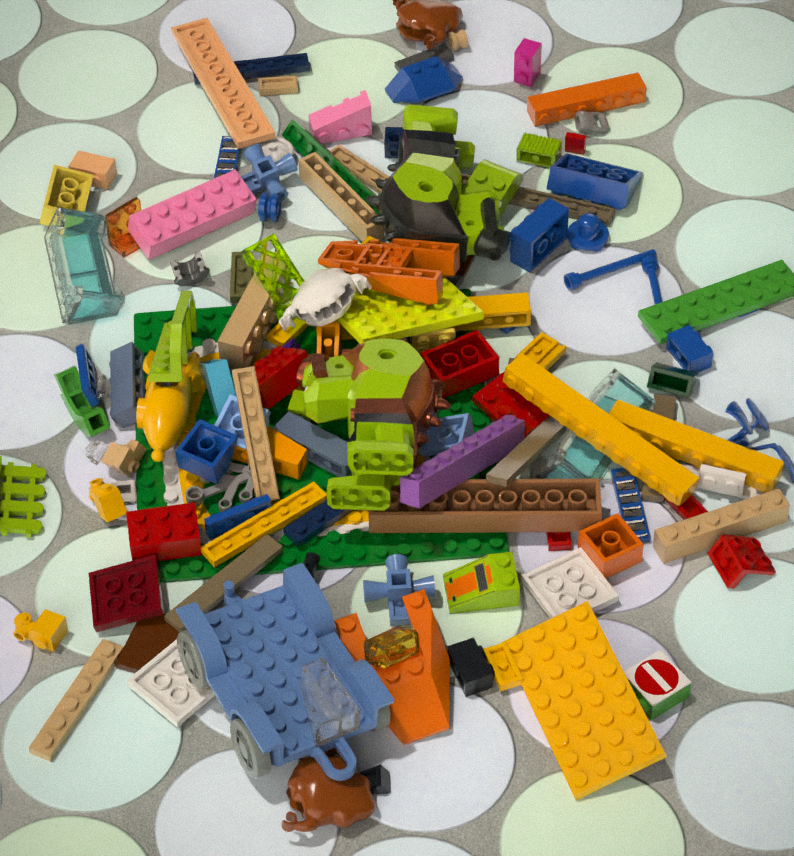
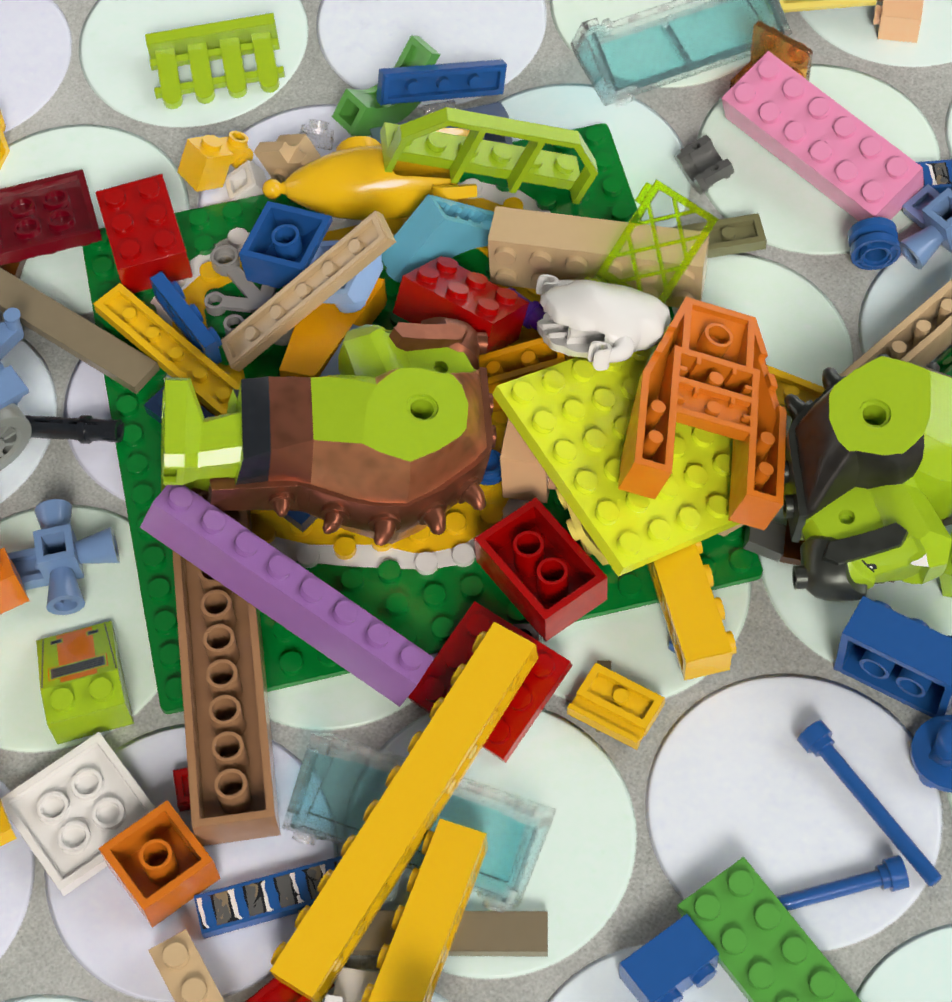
camera: 85 degrees right, 10 degrees up
light blue slope [420,413,474,455] -> none
dark tan tile [486,418,566,487] -> none
dark green brick [647,362,698,398] -> none

